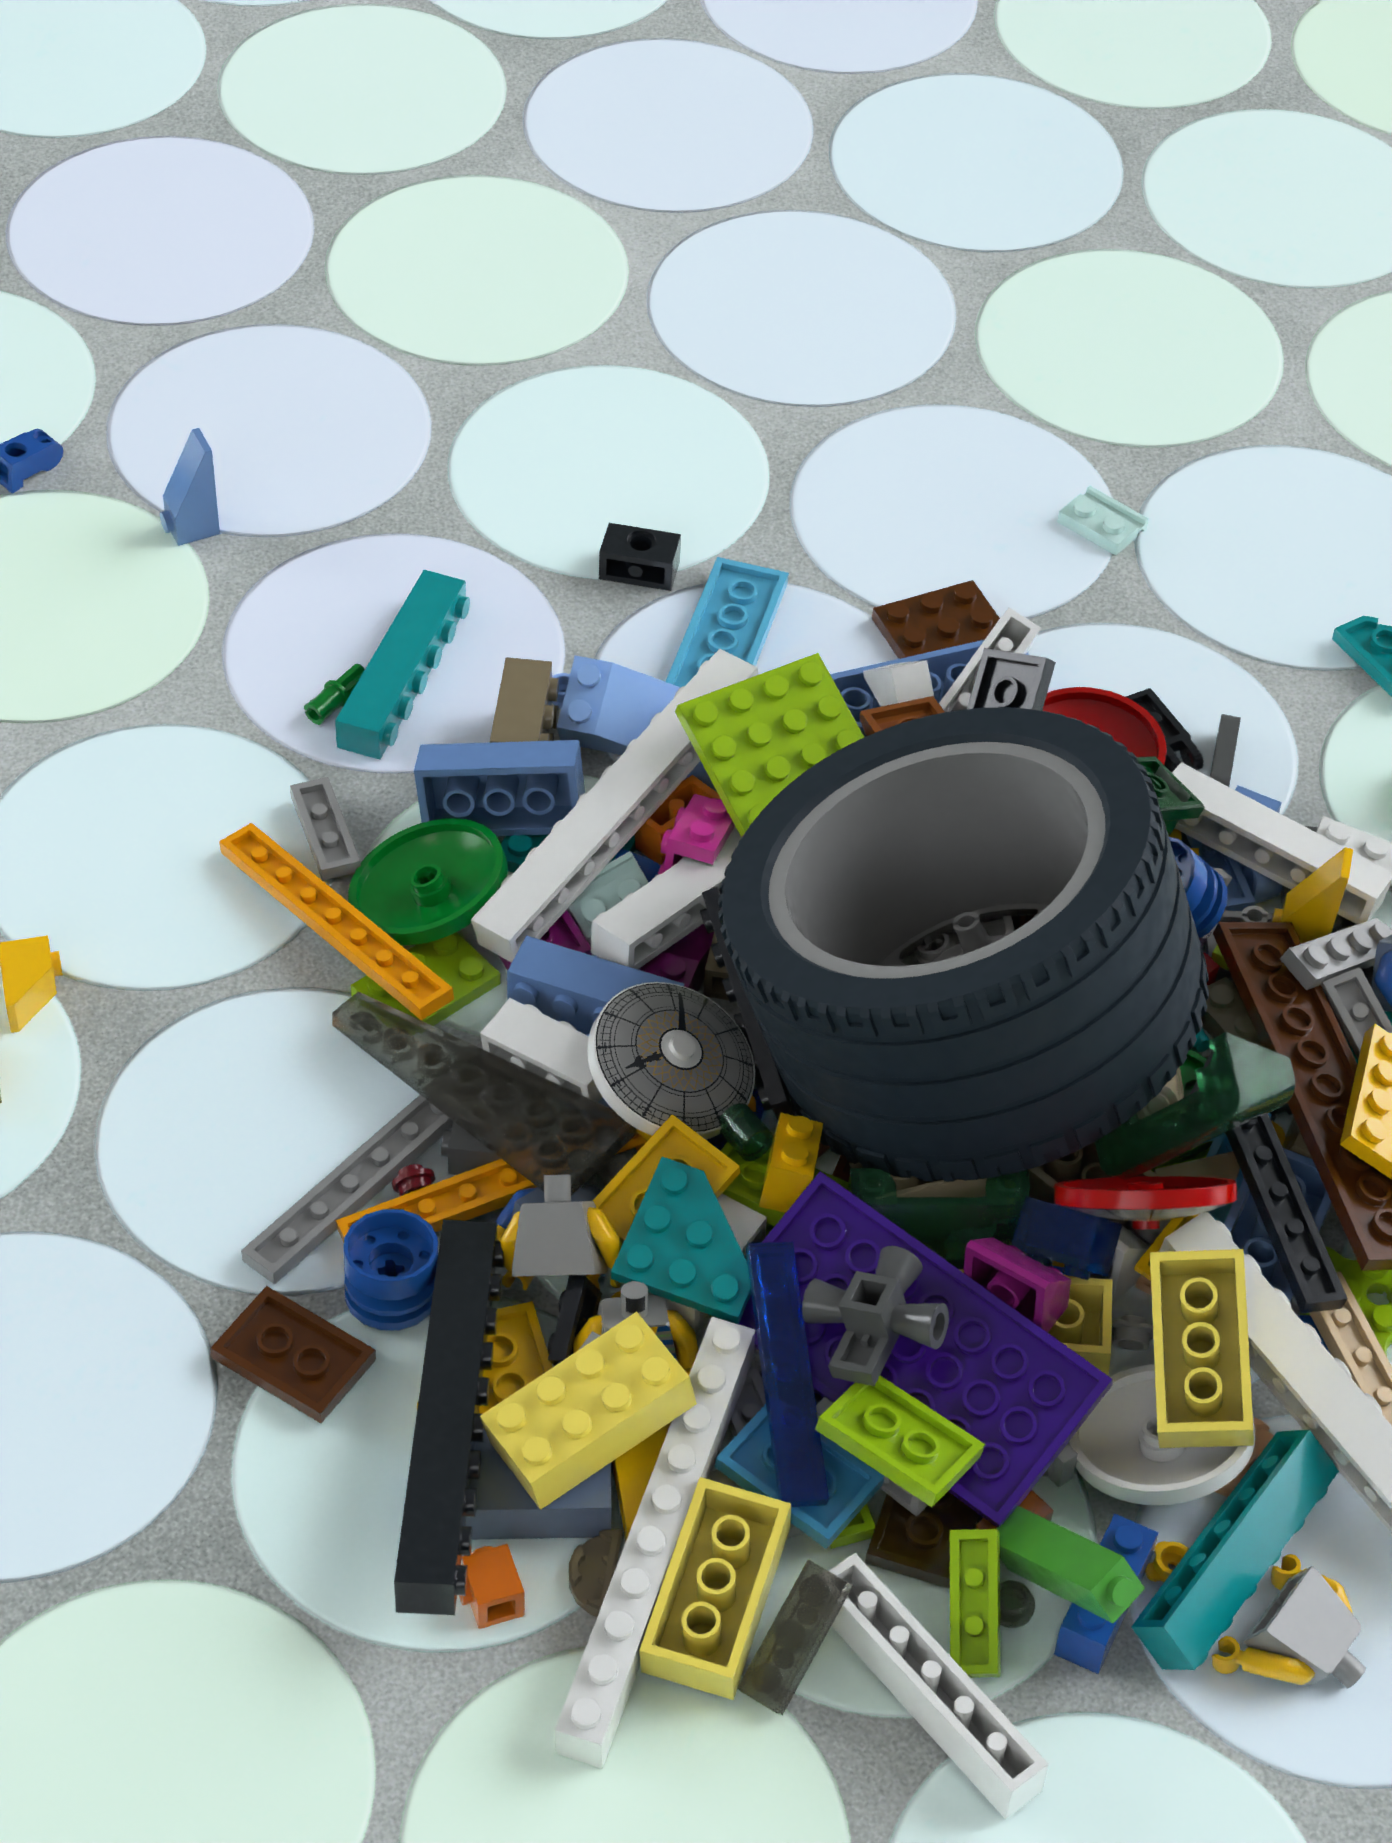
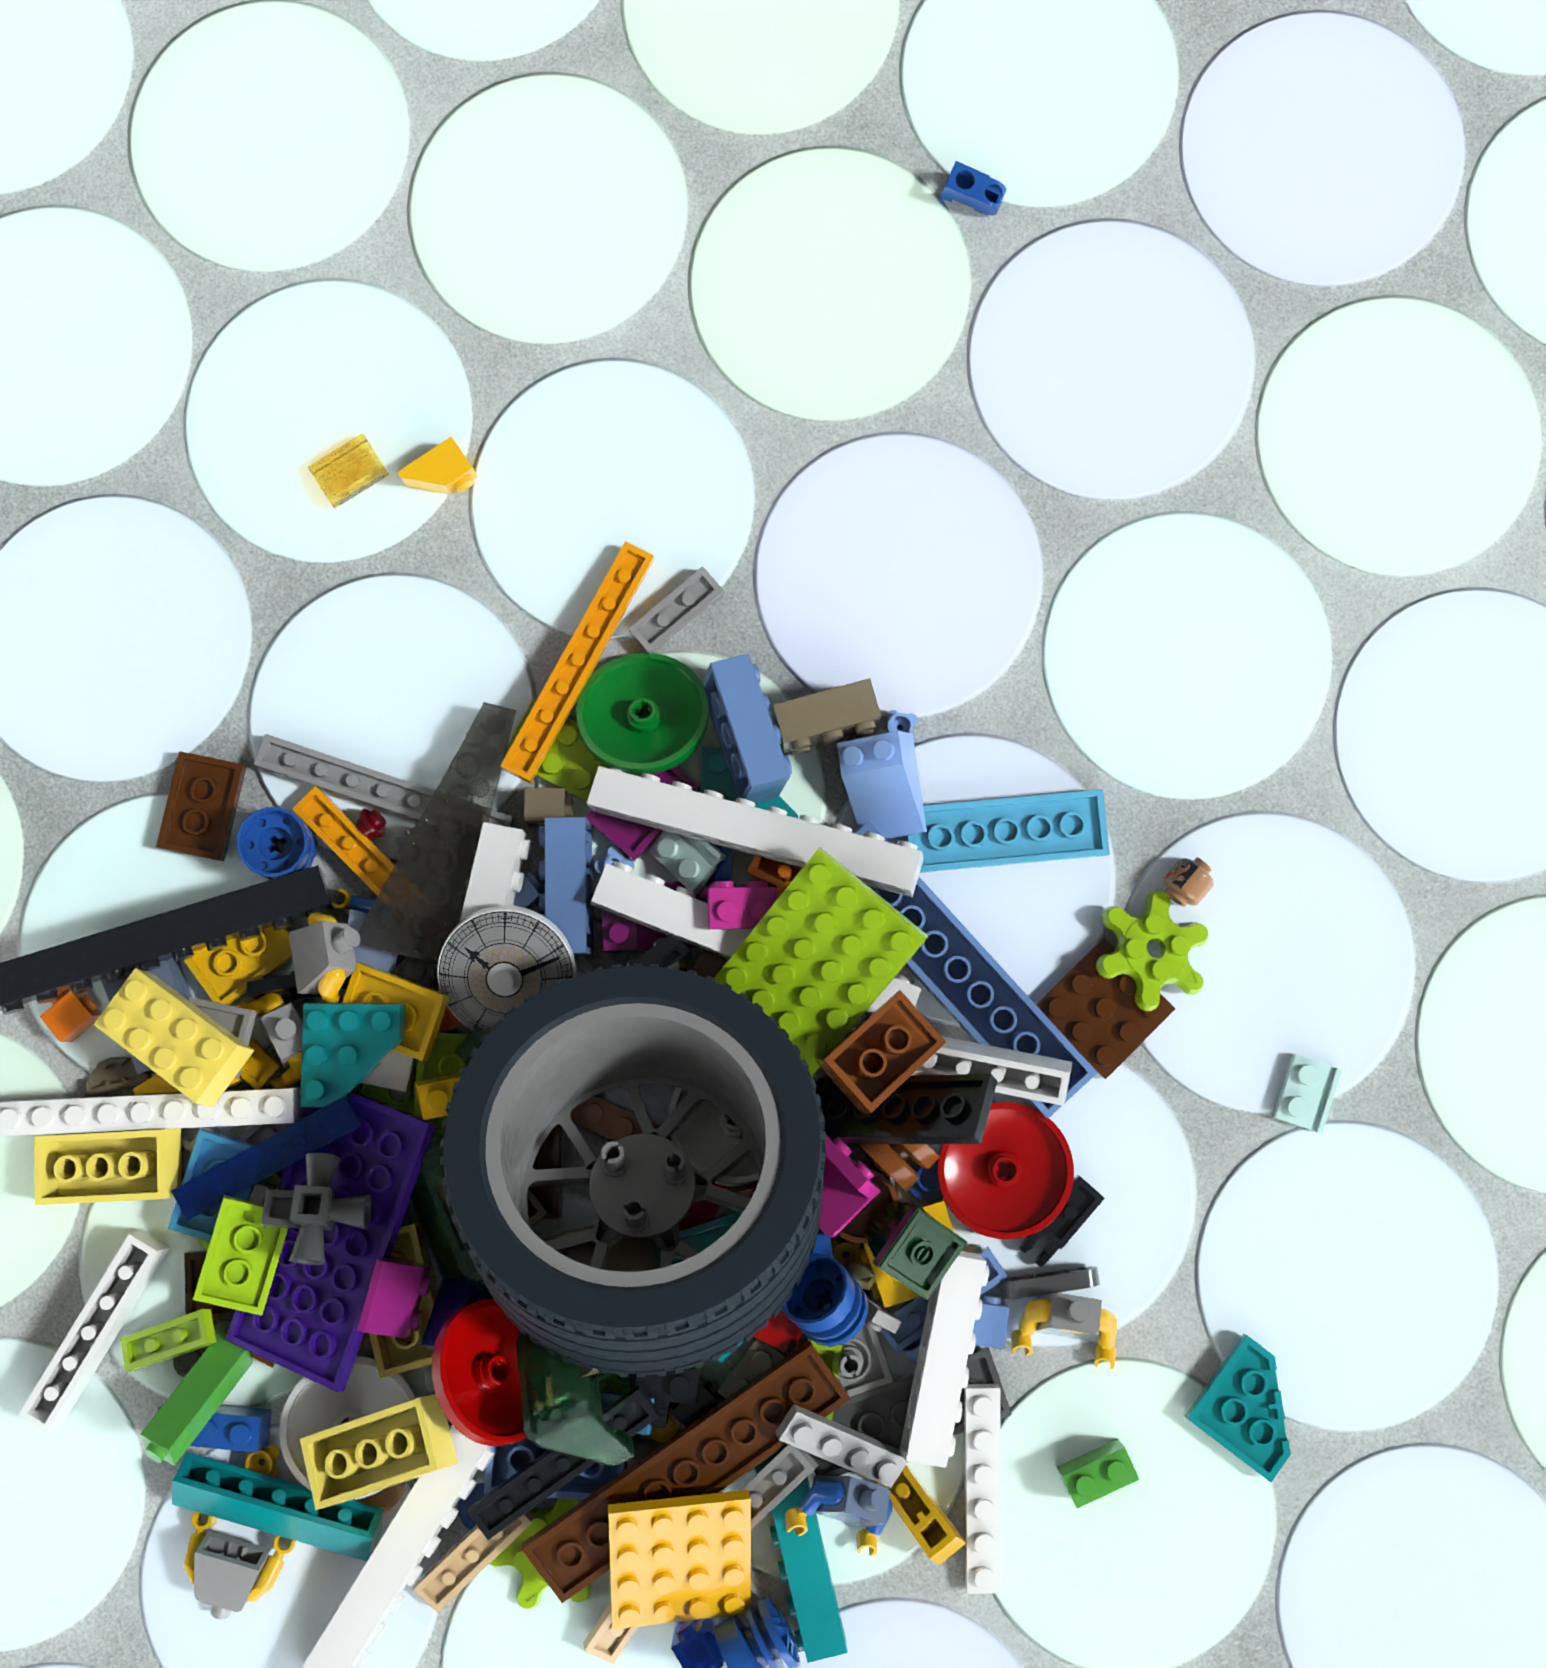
camera: 75 degrees right, 35 degrees up
medium blue slope [160,428,220,546] -> none
green axle [304,664,365,725] -> none
teal brick [335,570,470,760] -> none
black brick [599,523,681,591] -> none
clear smoke plate [737,1559,854,1715] -> none
white slope [863,660,935,707] -> none
yellow slope [1271,847,1353,944] -> none
none -> dark tan brick [524,788,574,825]
none -> torso [1011,1292,1117,1369]
none -> lime plate [1096,890,1209,1011]
none -> medium nougat head [1163,857,1214,907]

